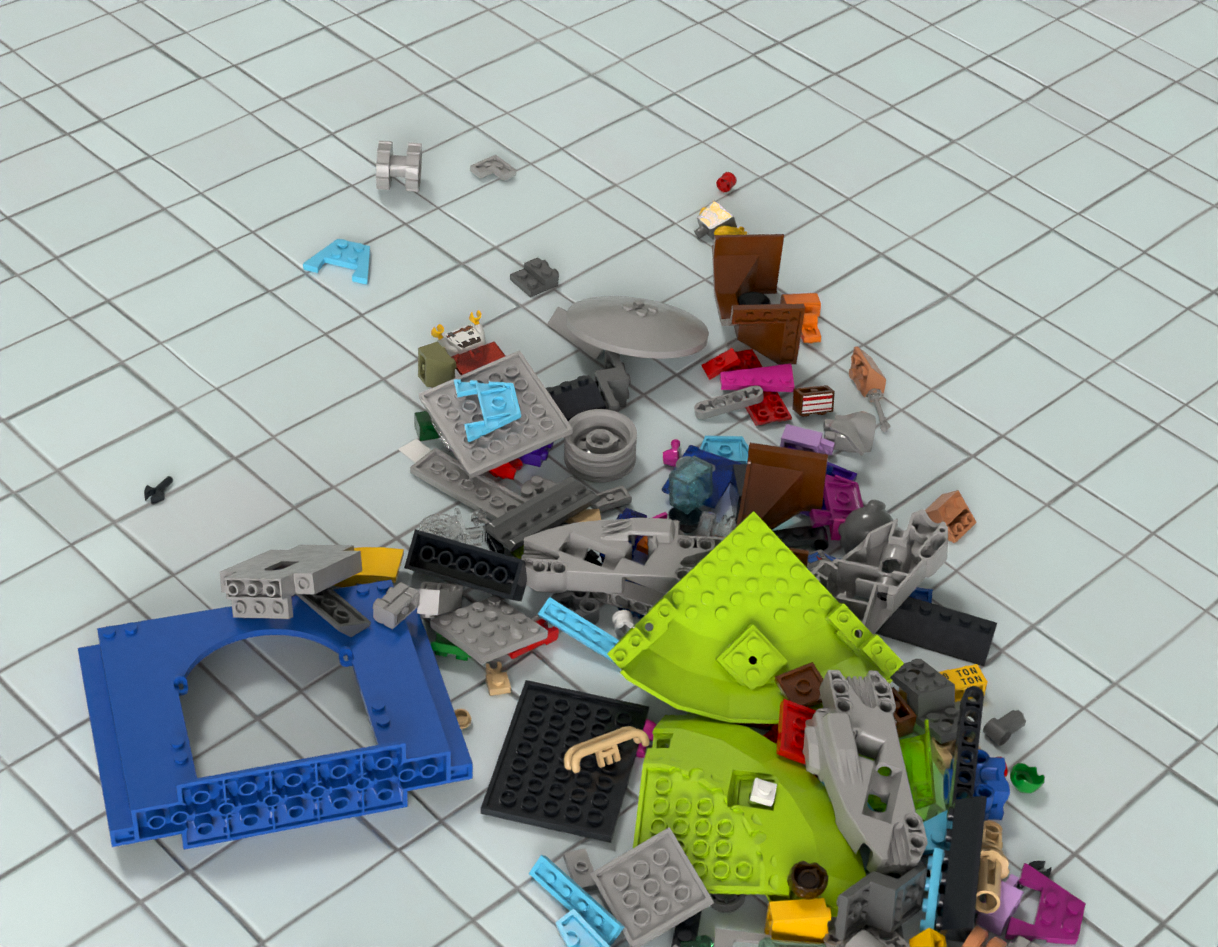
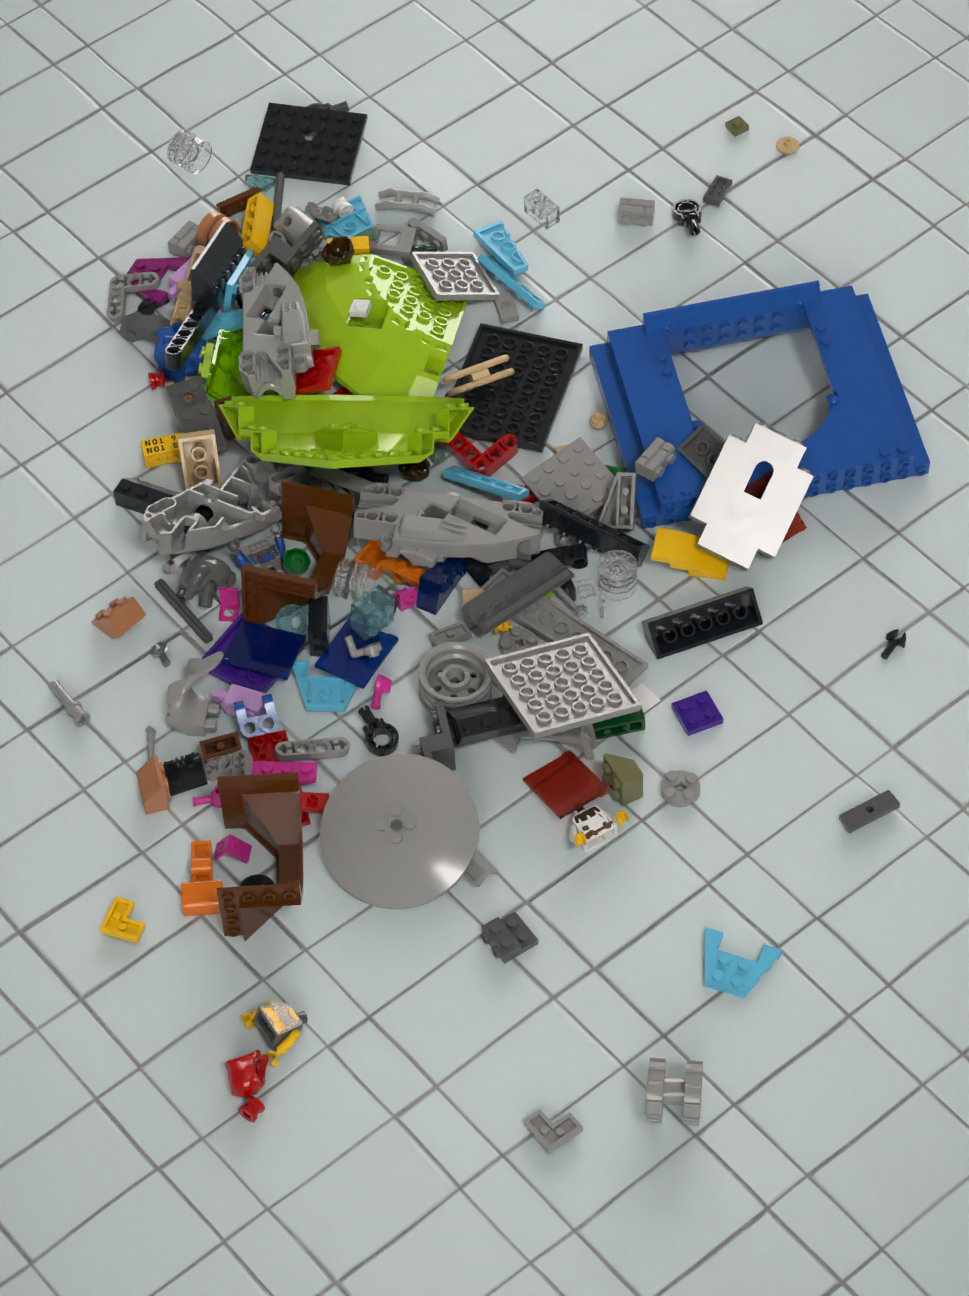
camera: 170 degrees left, 10 degrees up
medium azure wing [454,379,521,442] -> none
reddish brown plate [774,662,823,708] -> none
magenta wing [809,474,864,528] -> none
dark grey piece [983,710,1026,746] -> none
green hair [1010,763,1045,794] -> none
none -> light grey pin [48,680,91,727]
none -> yellow plate [100,897,146,944]
none -> light grey beam [107,272,161,323]
none -> dark grey brick [119,312,171,345]
none -> flat silver plate [150,642,171,667]
none -> black hinge [163,752,208,796]
none -> tan brick [178,429,222,489]
none -> dark pink bar [192,786,221,808]
none -> lime plate [198,343,214,380]
none -> light grey beam [204,749,253,781]
none -> red piece [225,1050,269,1098]
none -> piece [233,694,279,738]
none -> black pin [358,705,399,756]
none -> red beam [440,431,519,477]
none -> black slope [641,586,763,659]
none -> light grey plate [661,770,700,807]
none -> dark purple plate [671,690,723,736]
none -> dark grey tile [839,790,900,833]

